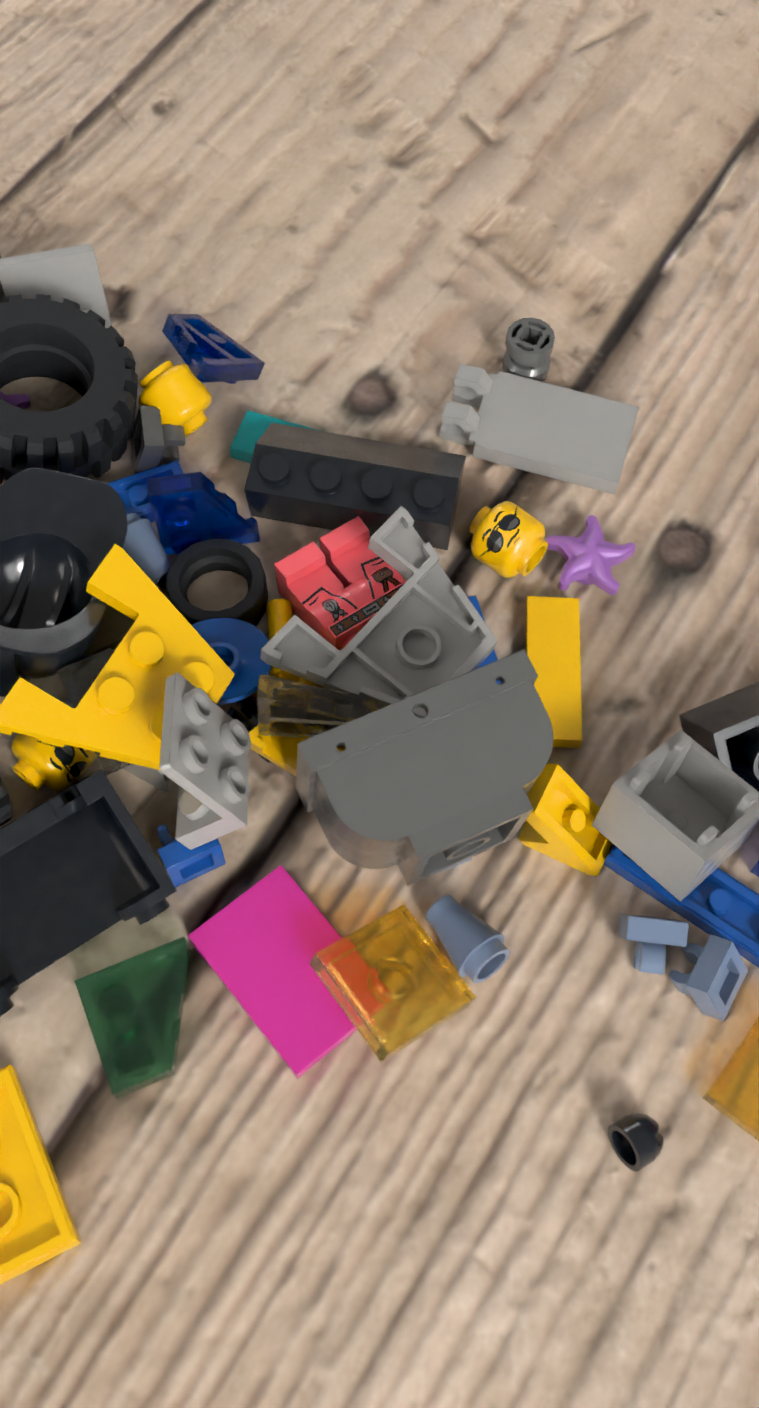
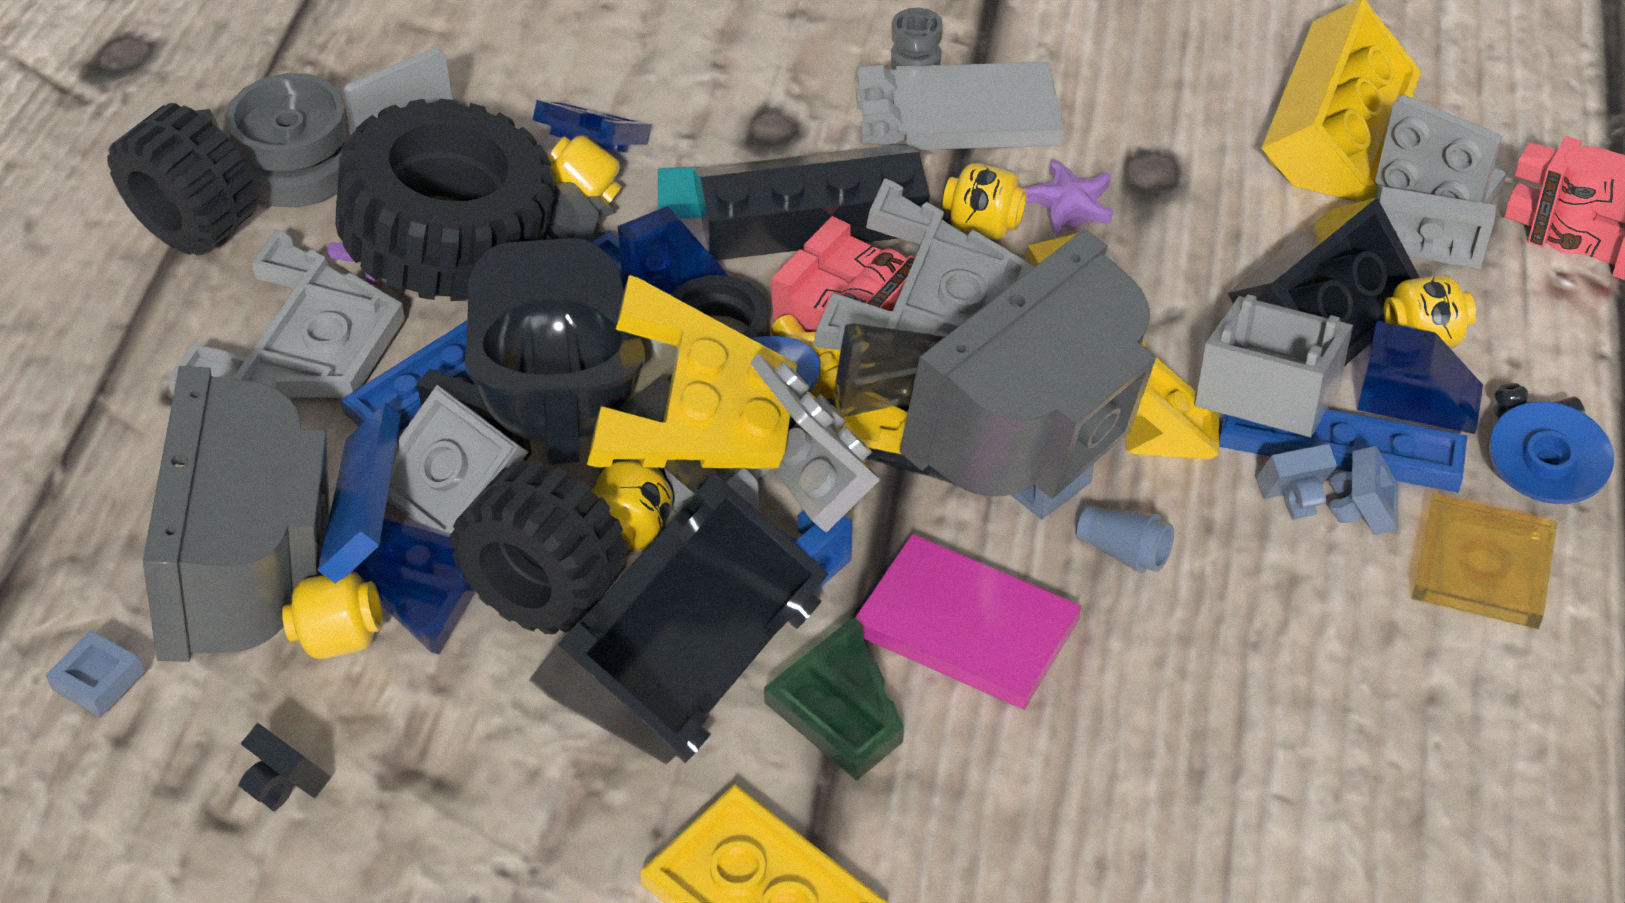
camera: 20 degrees left, 15 degrees down
clear yellow tile [309,904,476,1062] -> none
black hinge [608,1113,664,1172] -> none

